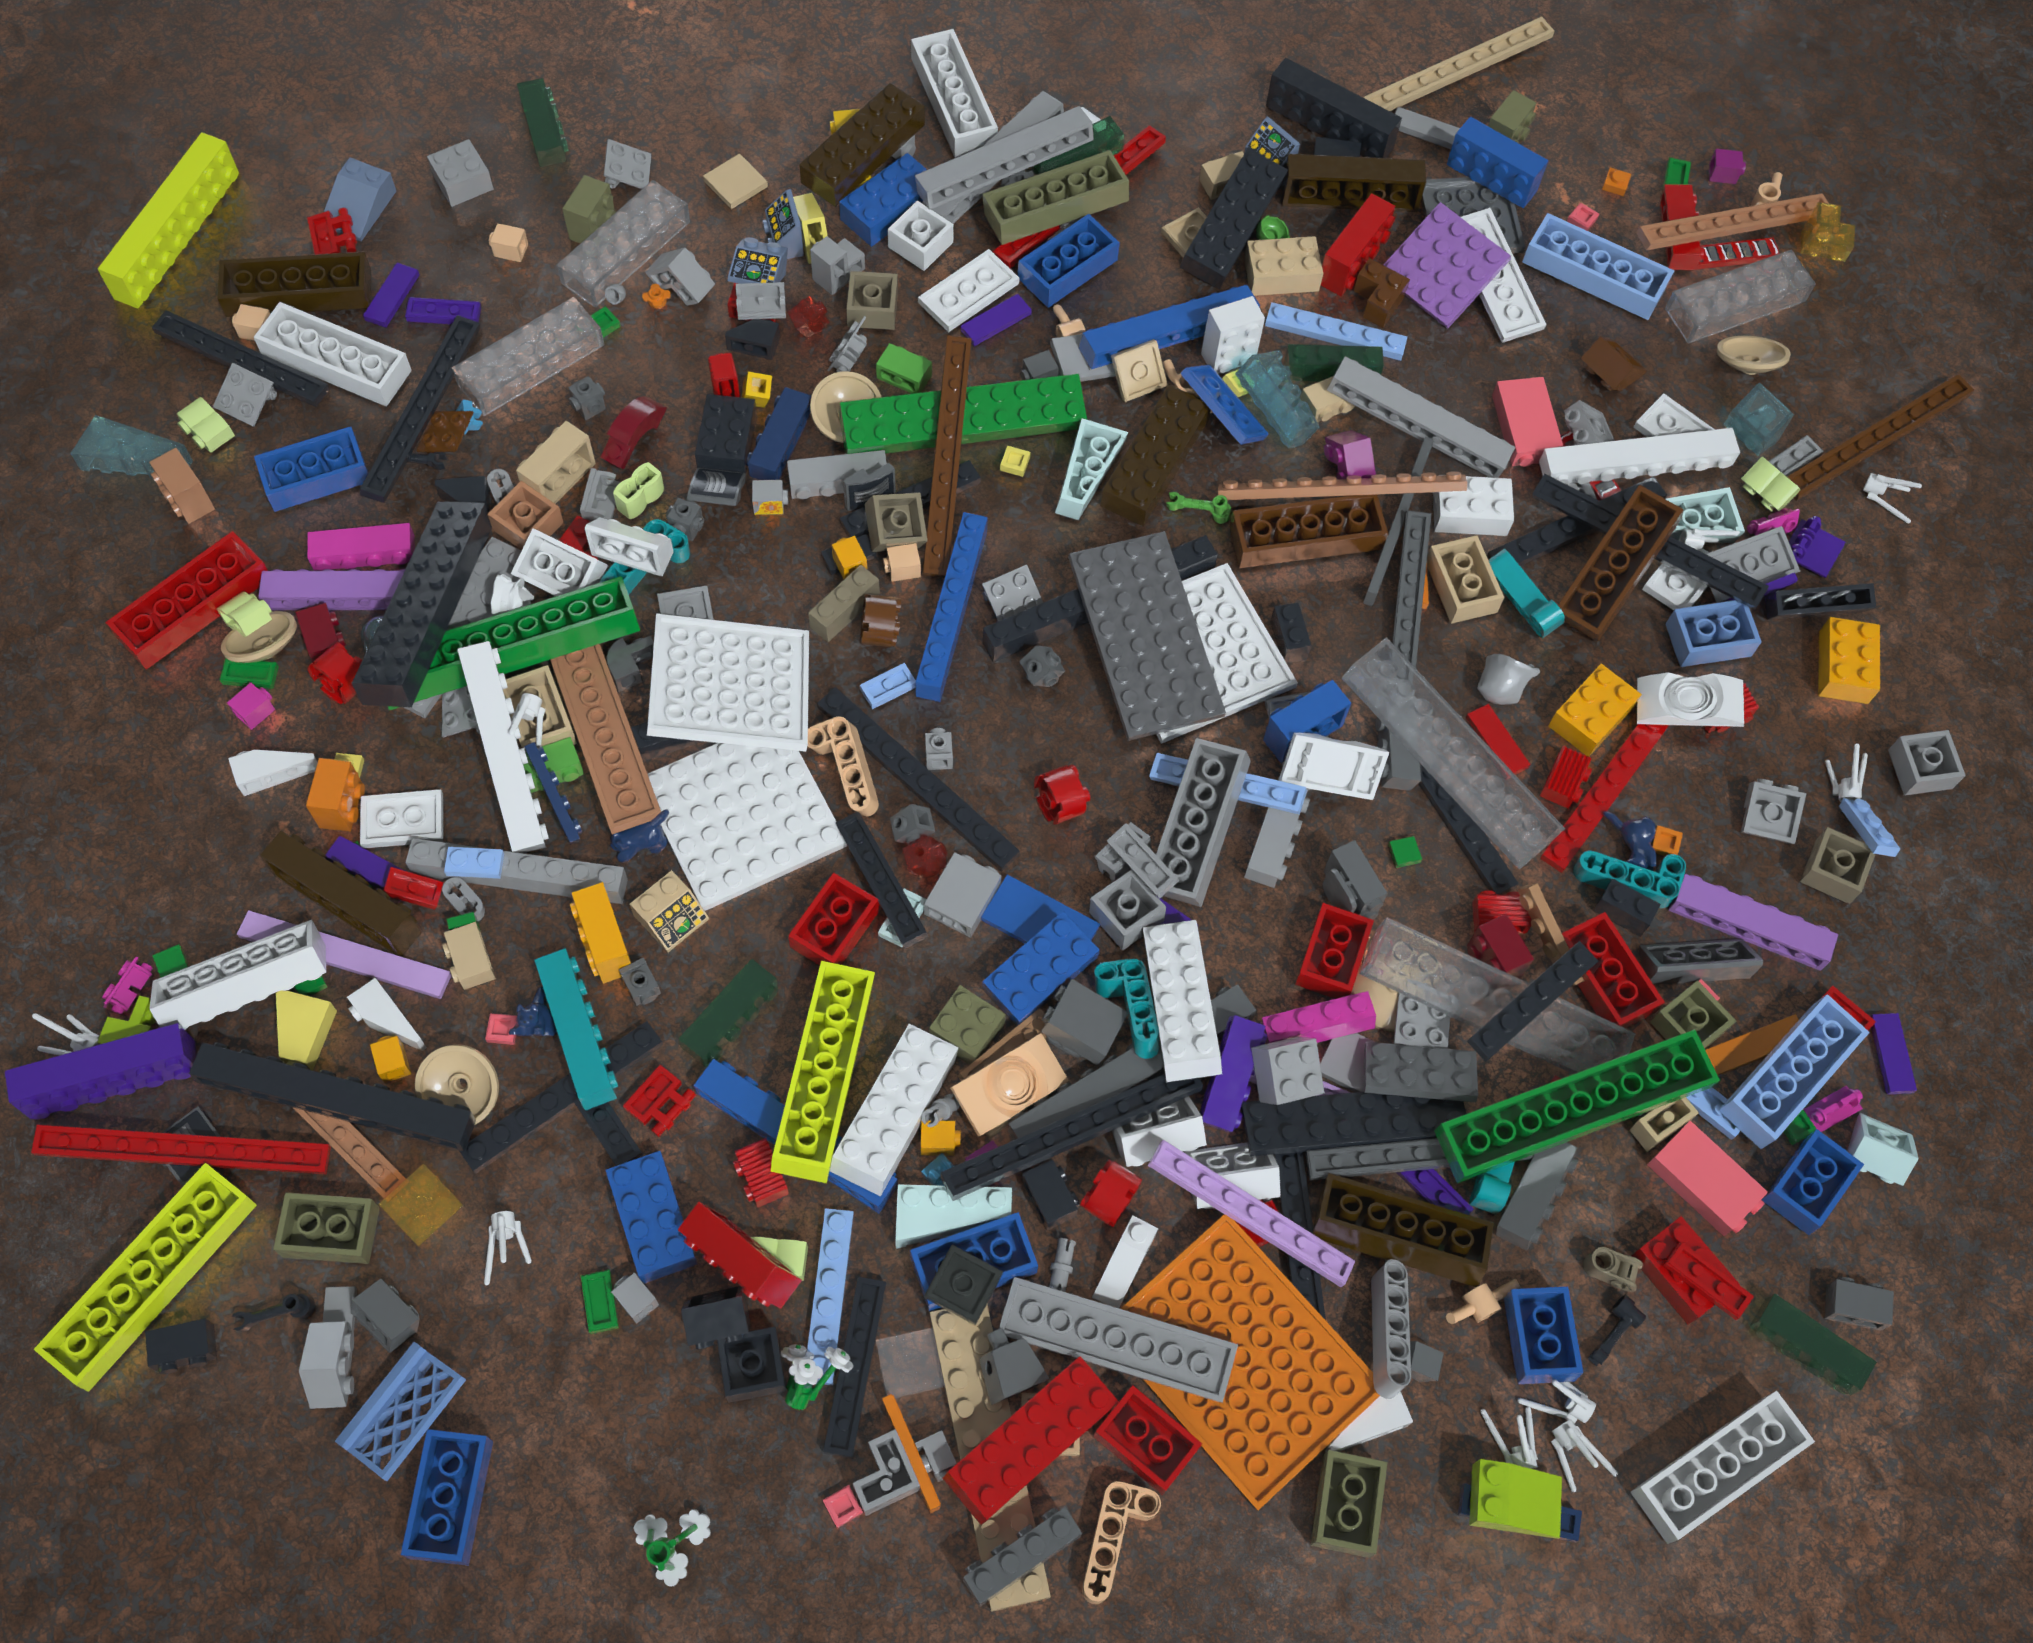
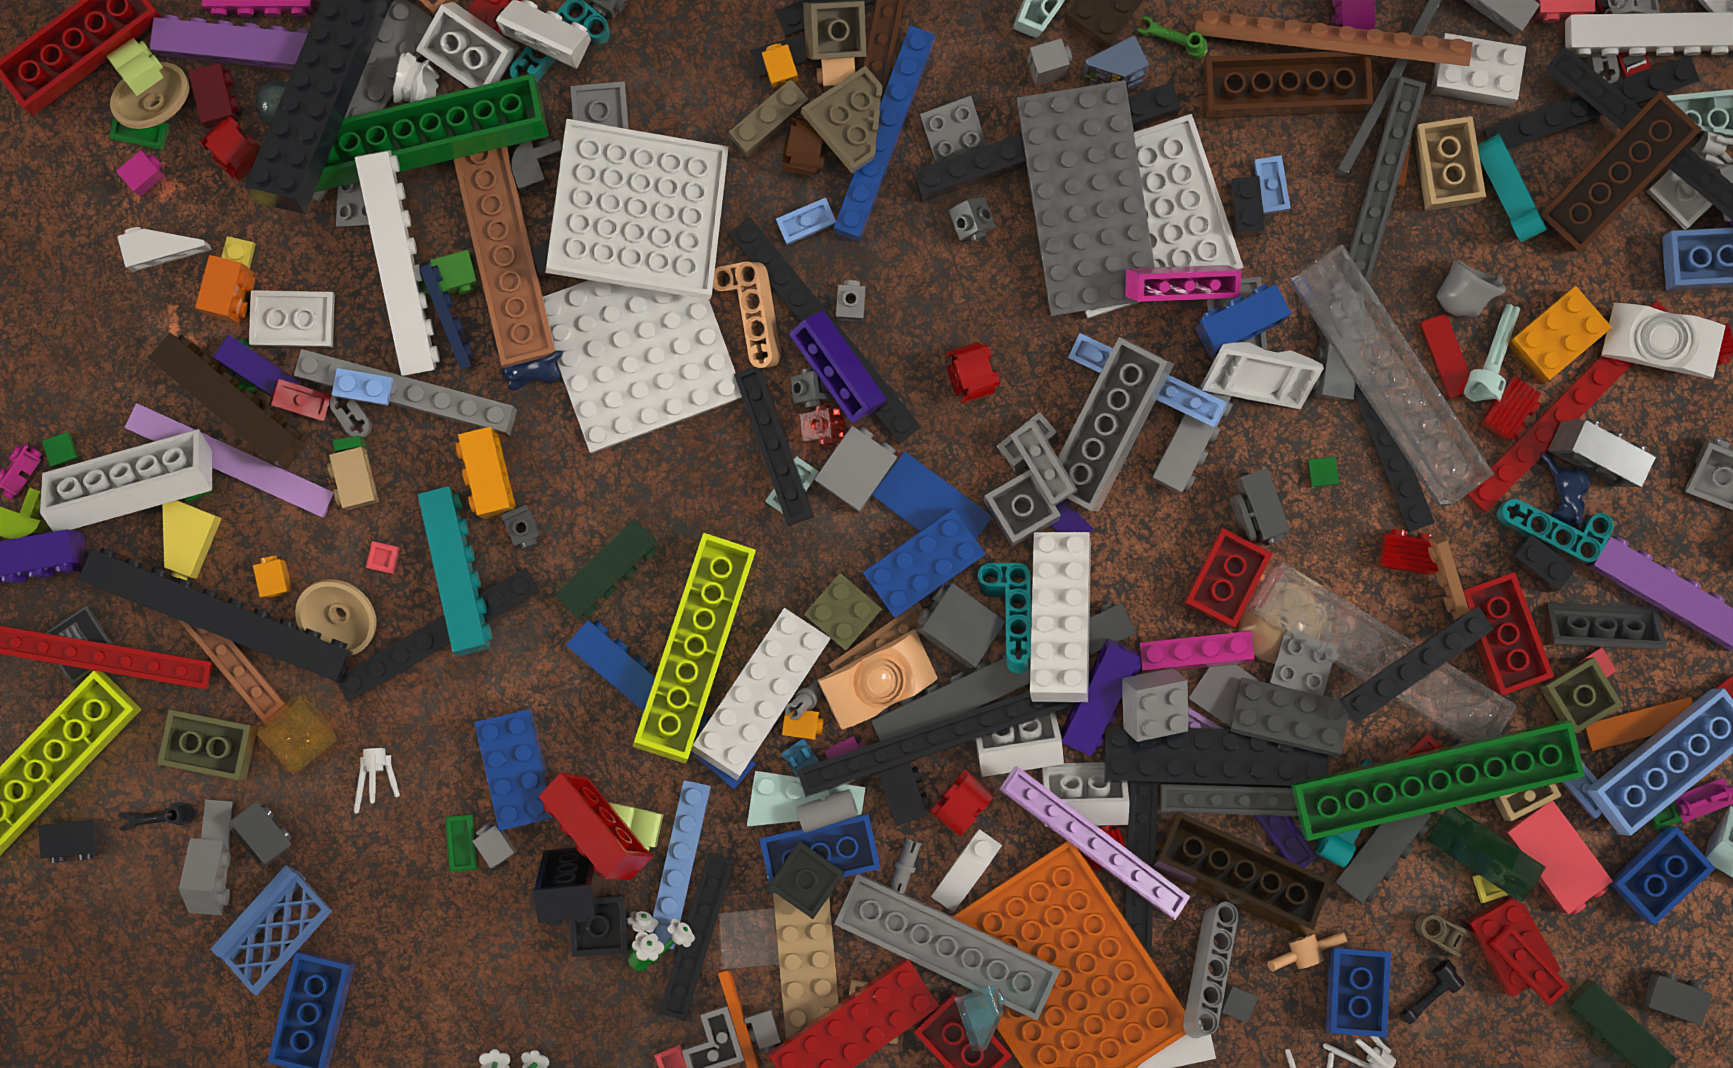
camera: 15 degrees right, 20 degrees up
white slope [347,978,427,1051] -> none
tan brick [503,665,577,752] -> none
white plant [509,693,546,748] -> none
dark blue animal [509,986,557,1036] -> none
black plate [574,1098,643,1166] -> none
red plate [623,1065,696,1137] -> none
tan slope [630,870,709,952] -> none
red brick [732,1138,789,1208] -> none
red brick [788,873,879,966] -> none
dark grey torso [980,1328,1049,1405] -> none
dark red brick [1467,914,1534,991] -> none
orange plate [1651,825,1683,857] -> none
none -> dark purple brick [789,311,887,423]
none -> light grey pin [796,789,858,833]
none -> dark tan plate [801,66,882,174]
none -> clear light blue slope [954,985,1005,1051]
none -> light grey brick [1027,38,1073,87]
none -> sand blue slope [1081,36,1149,89]
none -> dark pink brick [1125,265,1242,302]
none -> light blue plate [1253,155,1291,215]
none -> clear green brick [1426,807,1546,903]
none -> light aqua piece [1464,304,1520,402]
none -> light yellow plate [1472,868,1509,903]
none -> brick [1548,418,1656,487]

